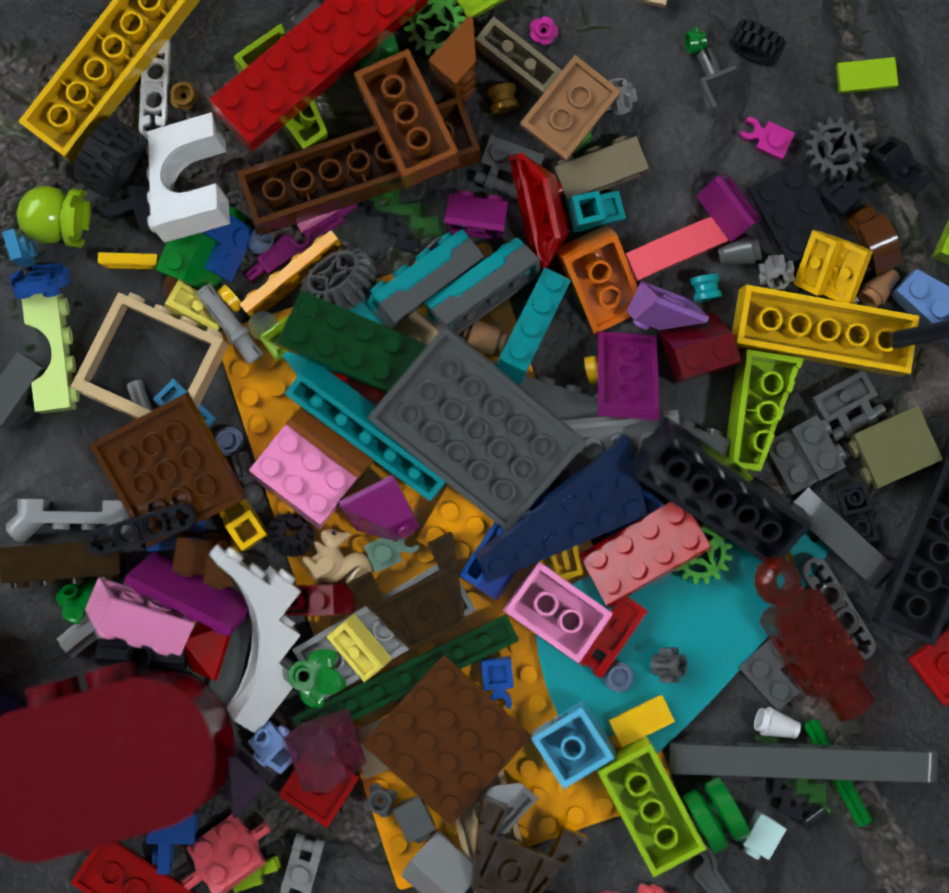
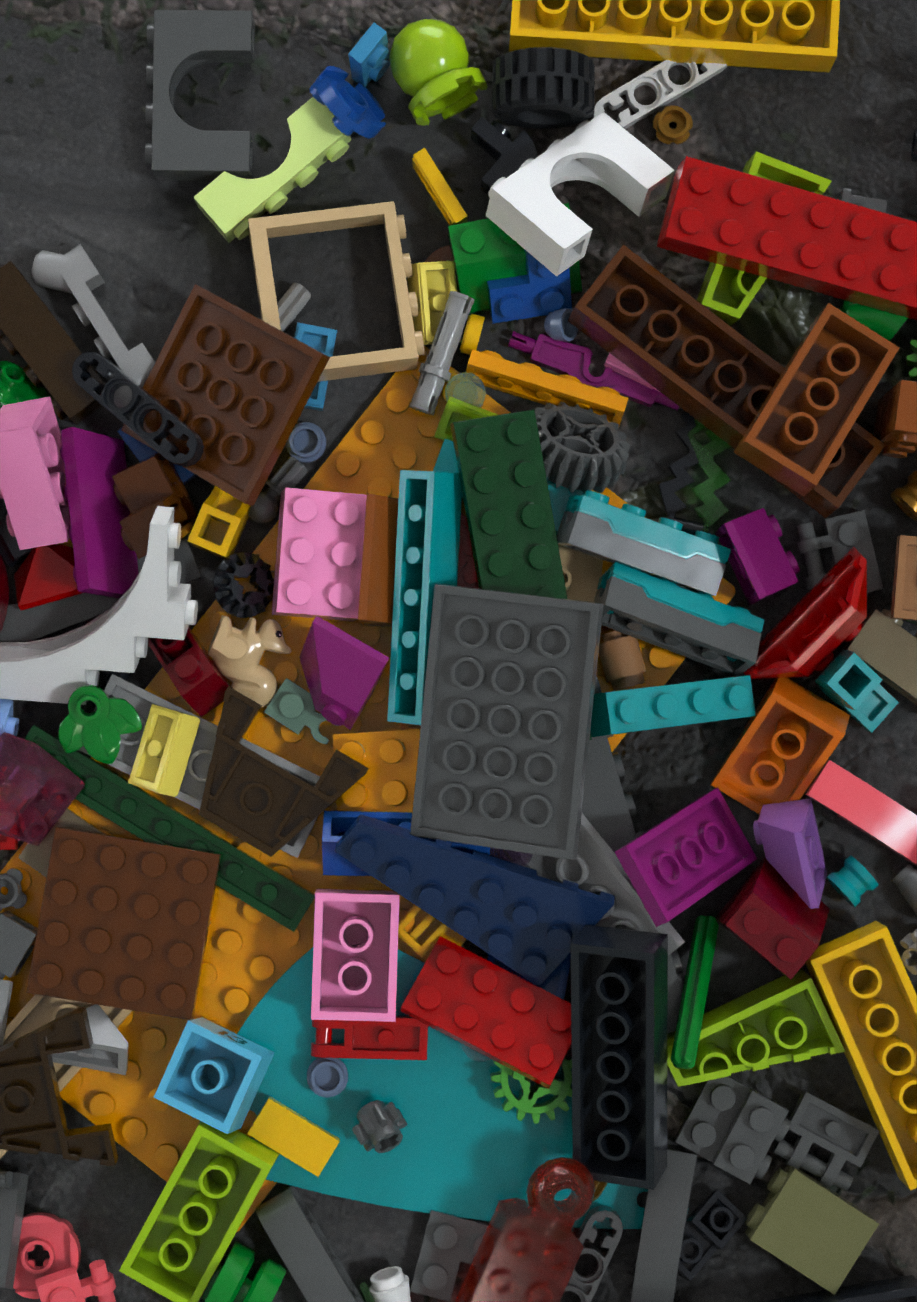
camera: 60 degrees right, 0 degrees up
blue plate [481,656,514,709] -> none
yellow tile [584,355,597,386] -> none
none -> green axle [670,915,719,1069]

